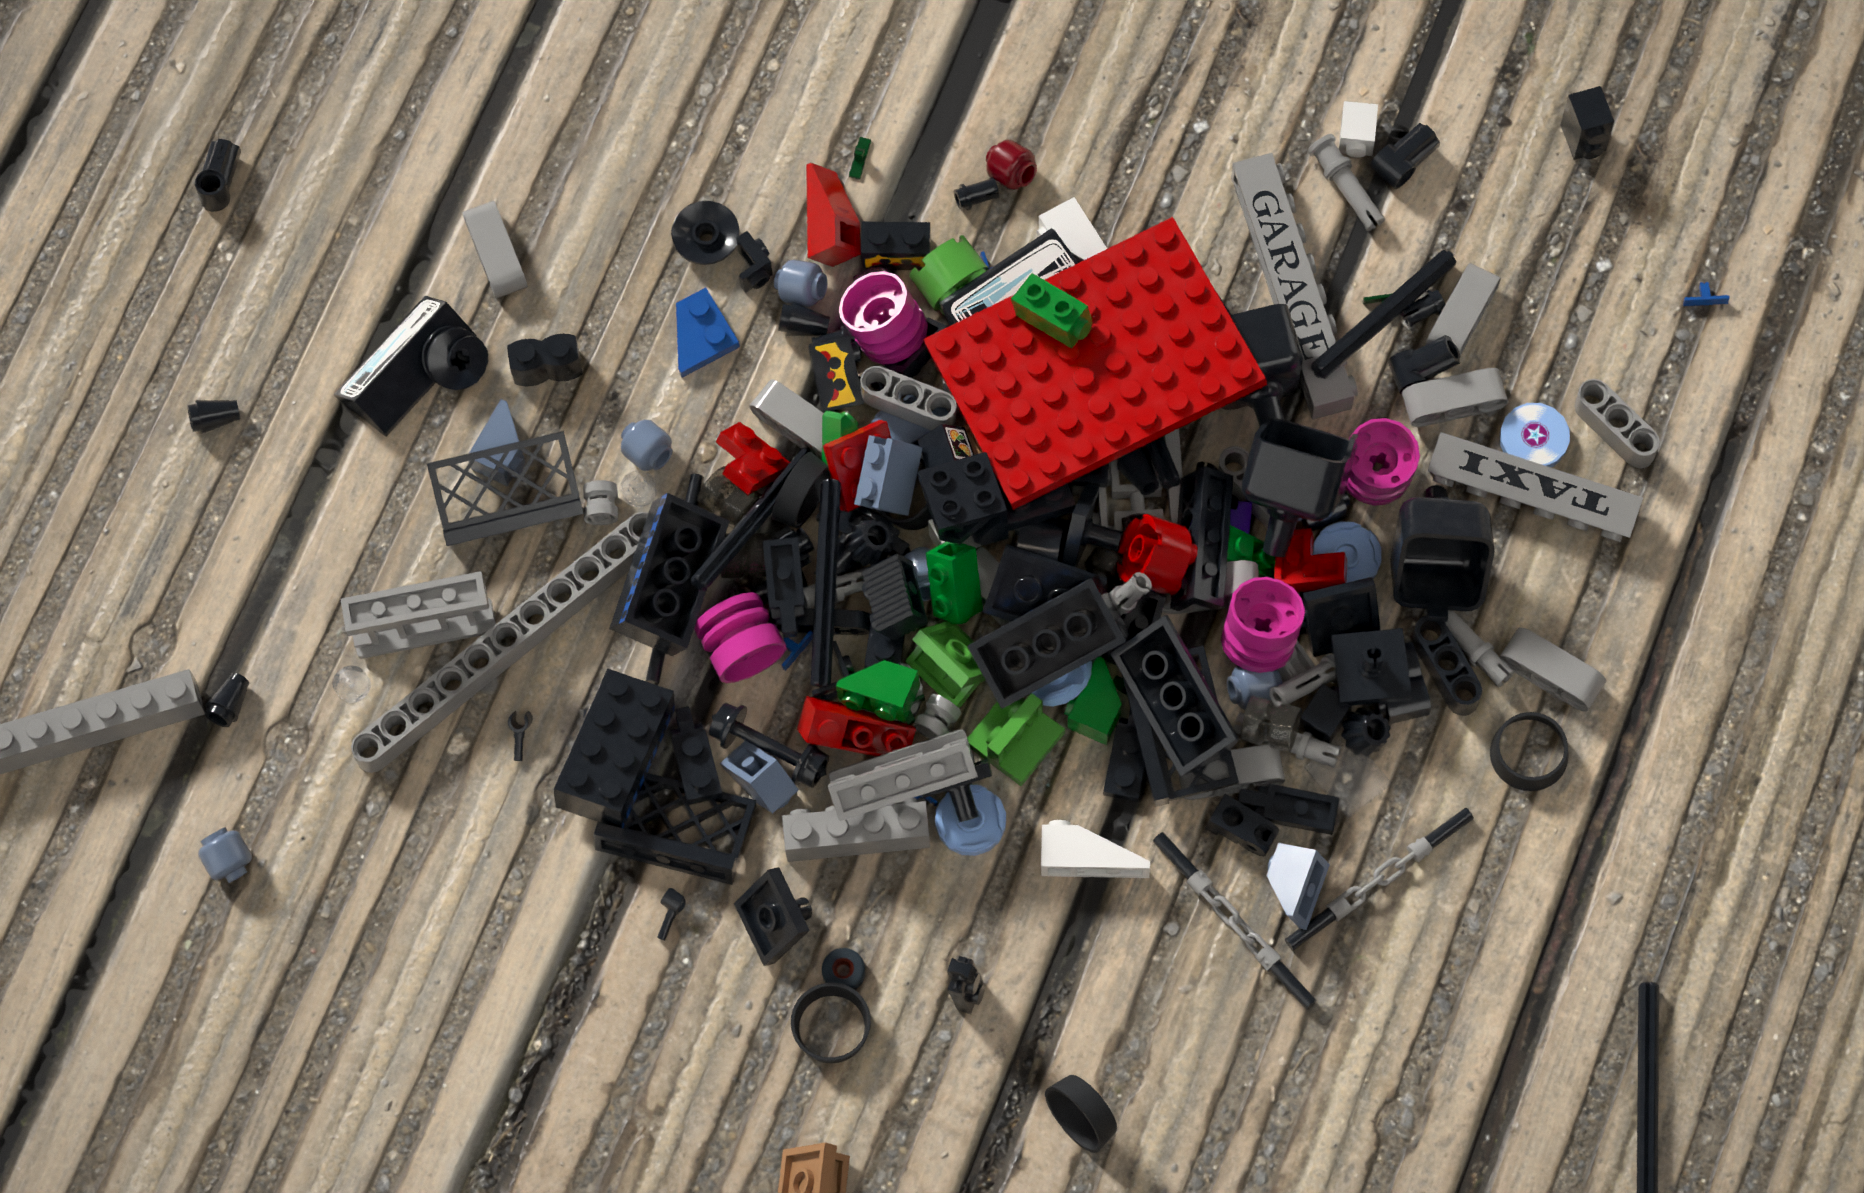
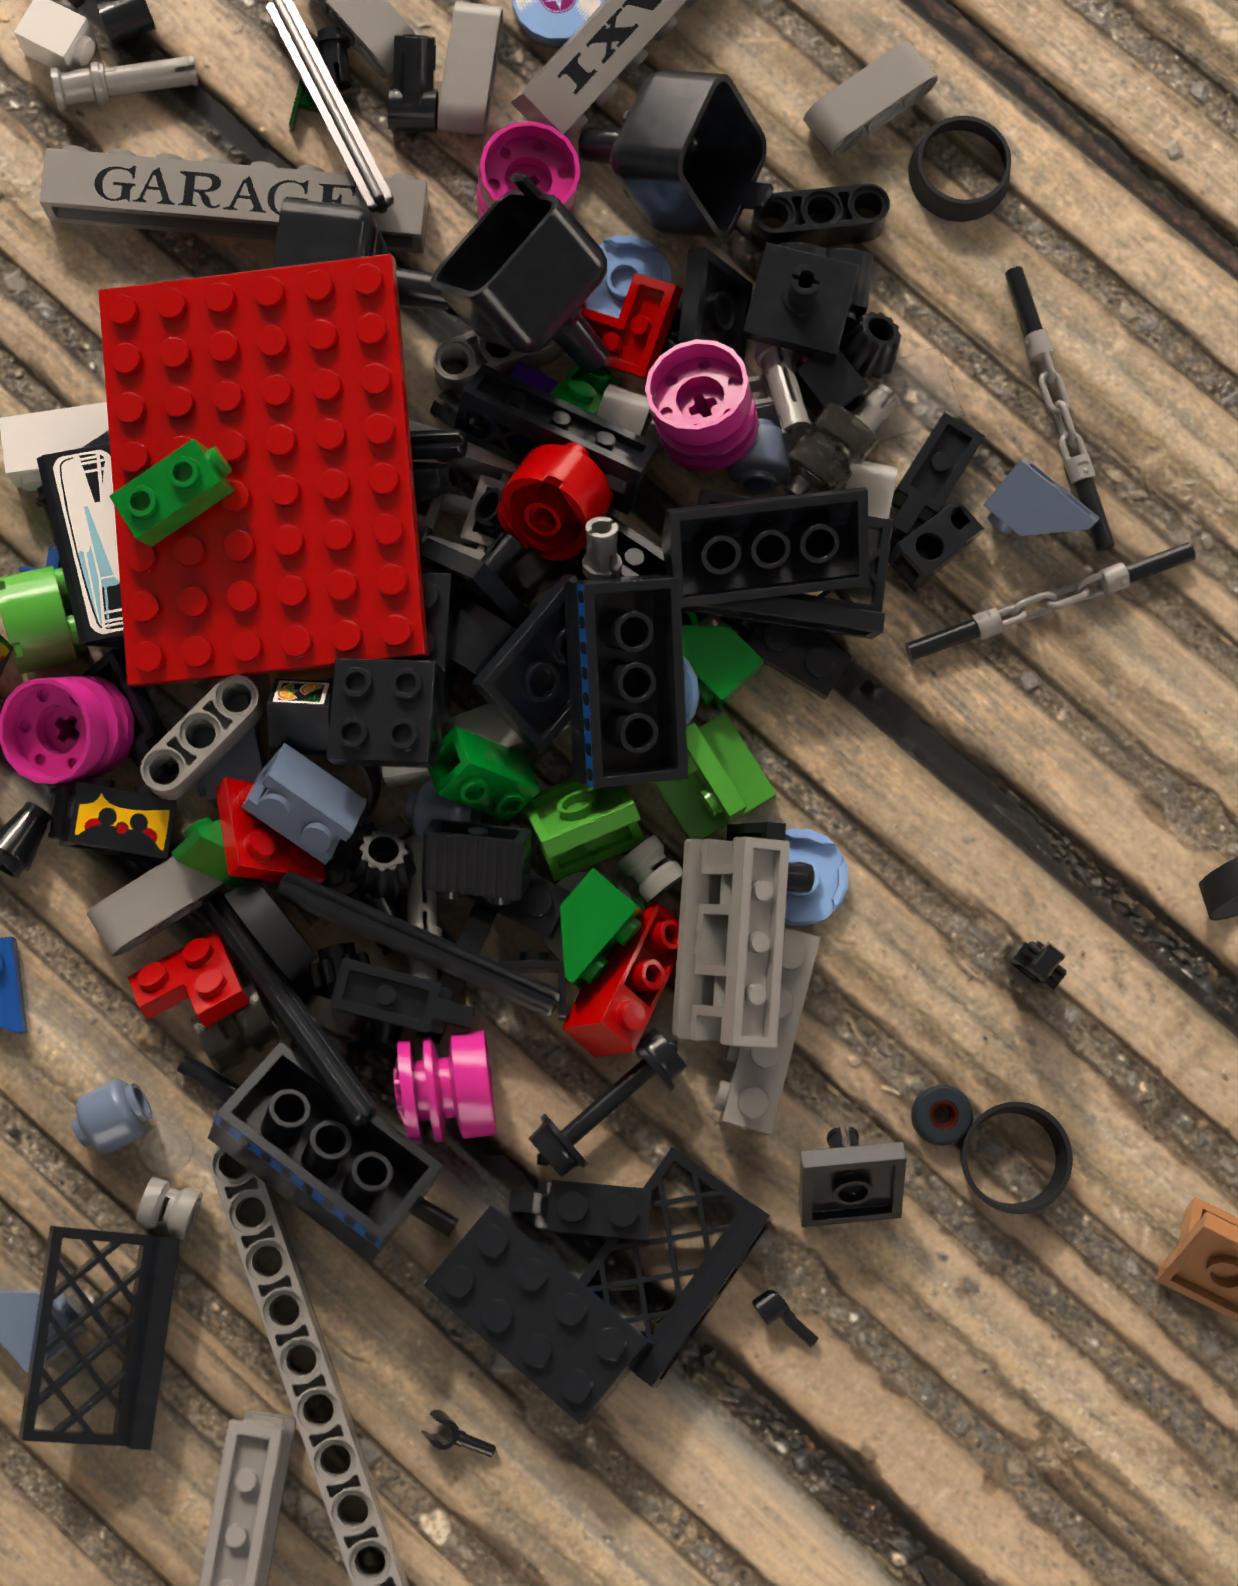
camera: 80 degrees left, 10 degrees up
sand blue slope [719,741,799,814] -> none
blue piece [782,631,813,671] -> none
white slope [1041,820,1150,878] -> none
light grey pin [1424,610,1515,687] -> none

